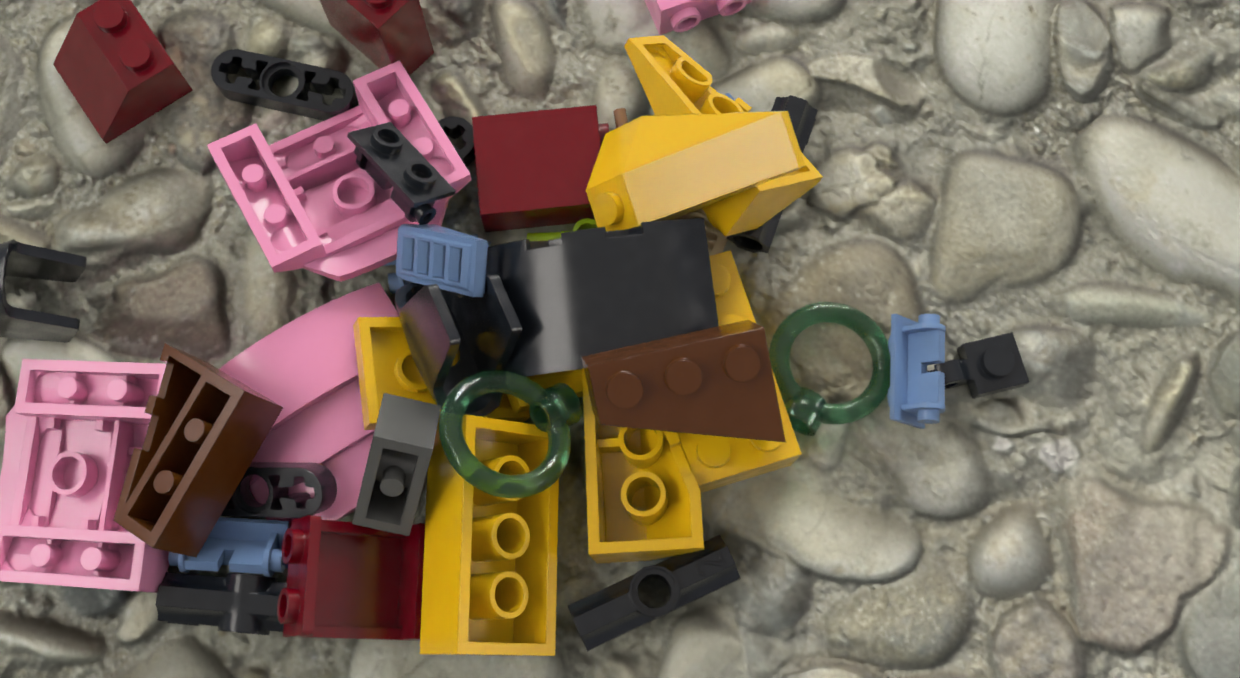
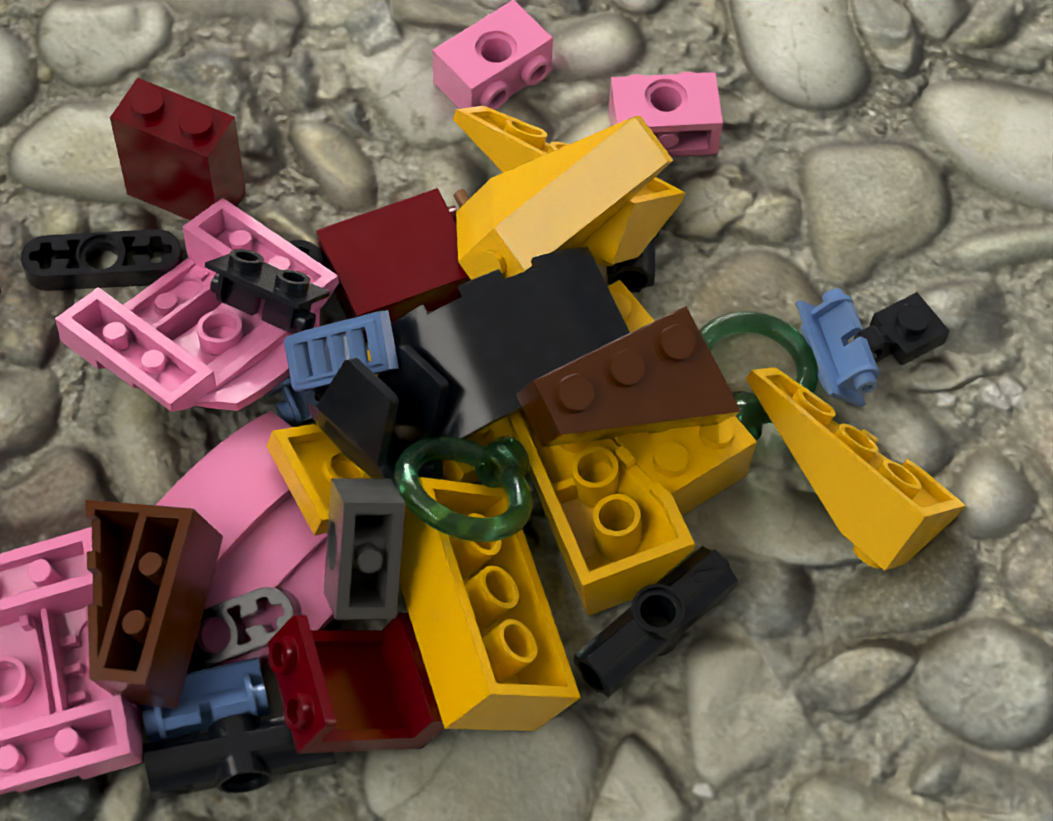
camera: 20 degrees left, 15 degrees down
none -> bright pink brick [608,72,723,157]
none -> yellow wedge [745,367,966,571]

